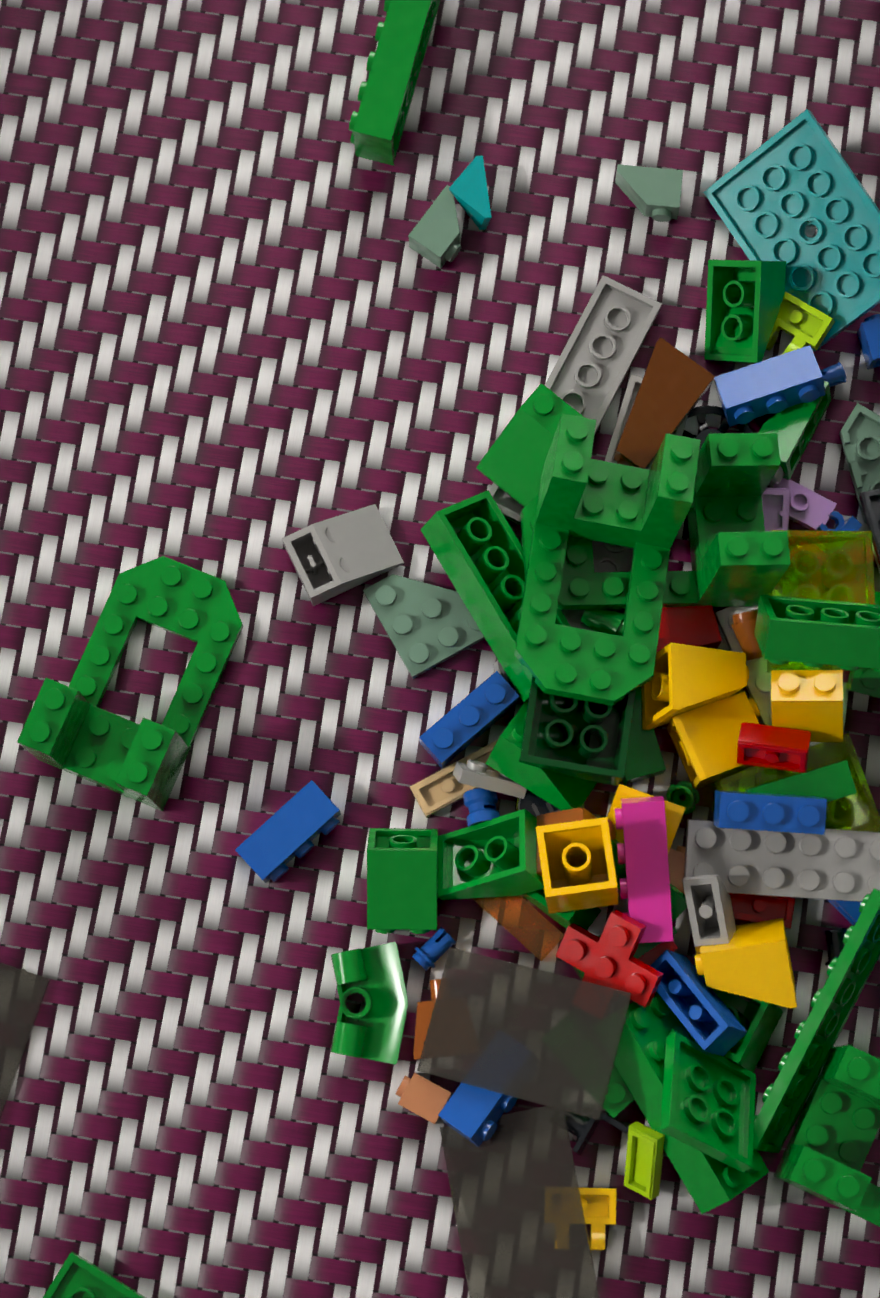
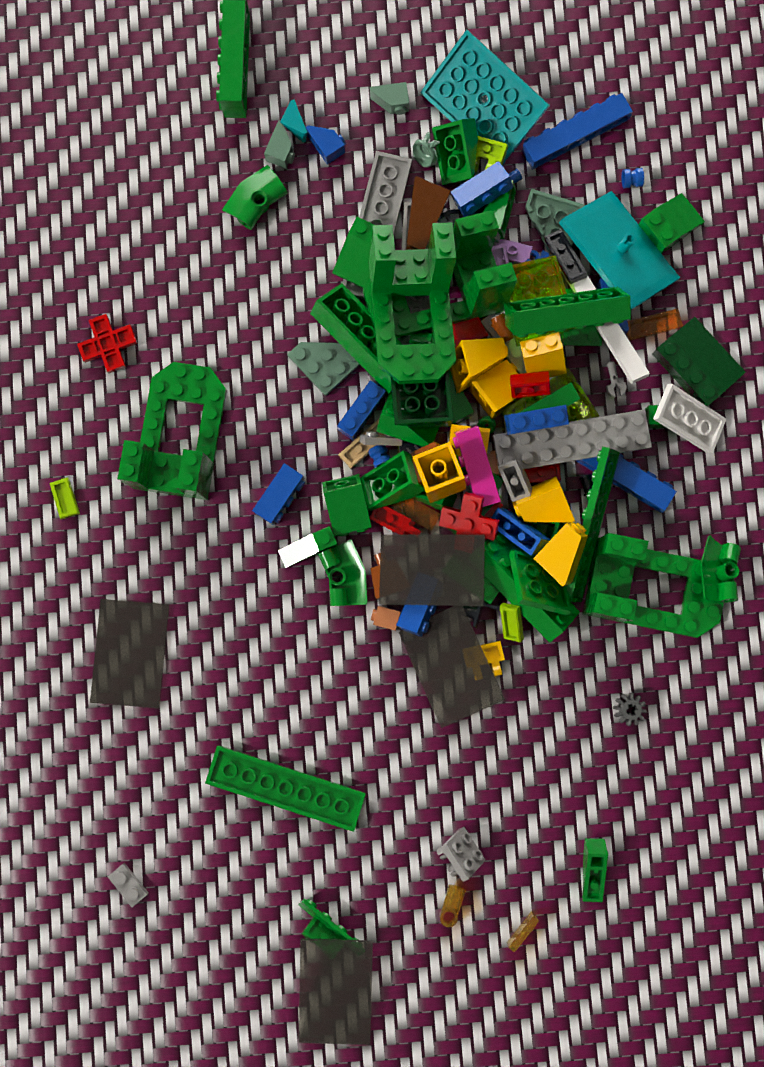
camera: 10 degrees left, 5 degrees up
light grey slope [282,504,404,606] -> none
blue pin [412,927,456,971] -> none
none -> red plate [77,314,138,373]
none -> green panel [222,165,288,230]
none -> slope [278,526,338,568]
none -> blue slope [305,125,346,165]
none -> red hinge [370,506,422,538]
none -> sand green piece [413,132,440,167]
none -> yellow slope [533,523,588,586]

